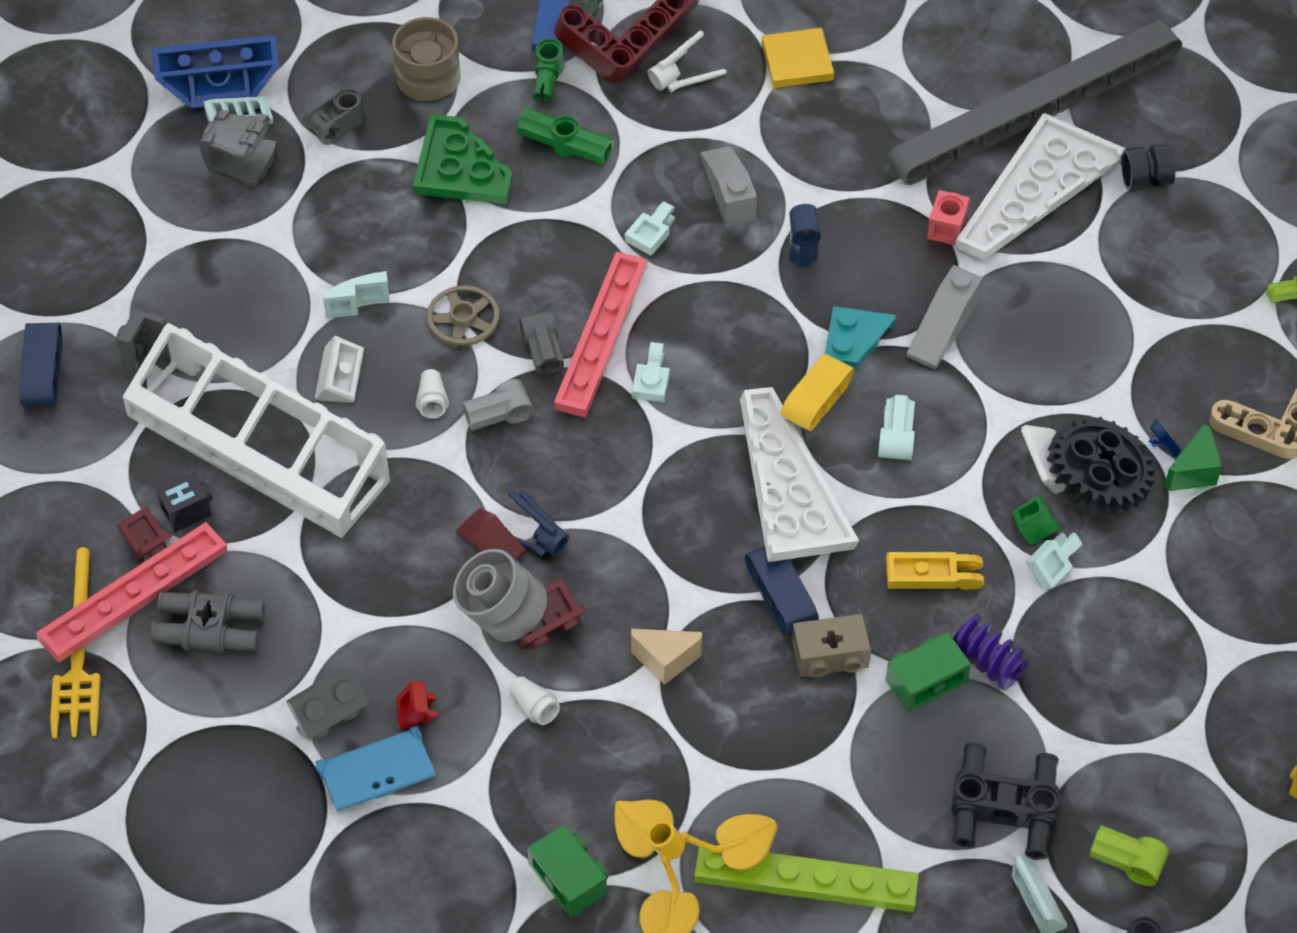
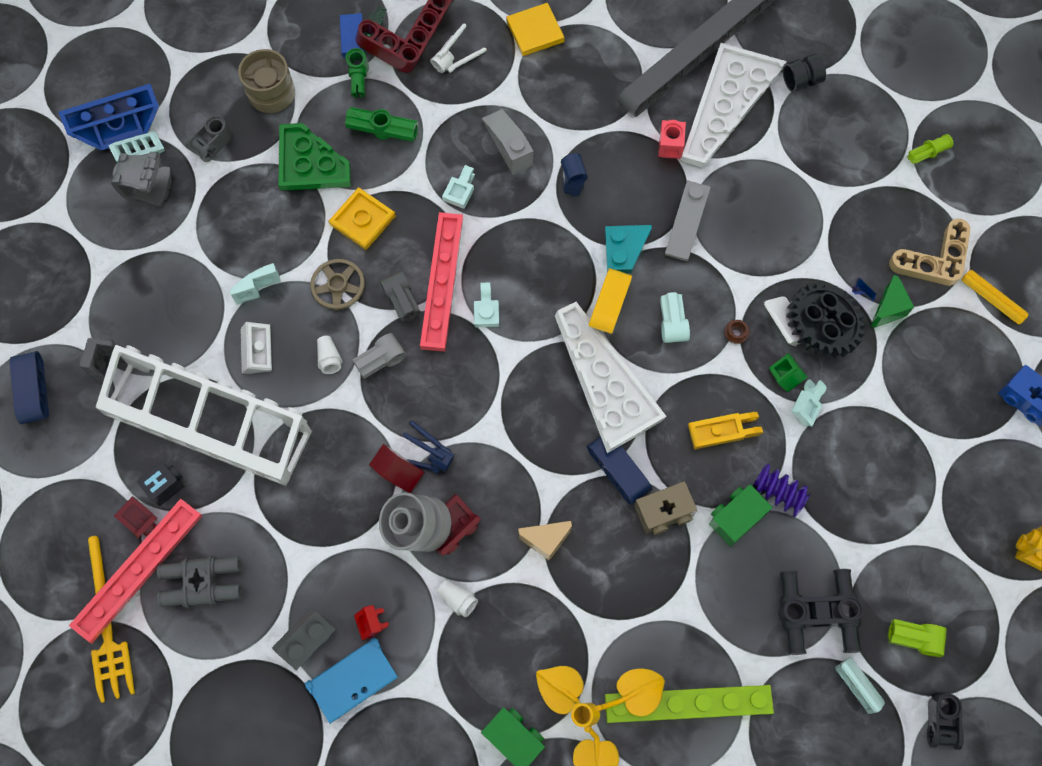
camera: 10 degrees left, 15 degrees up
none -> yellow tile [328,187,396,250]
none -> reddish brown plate [724,320,750,344]

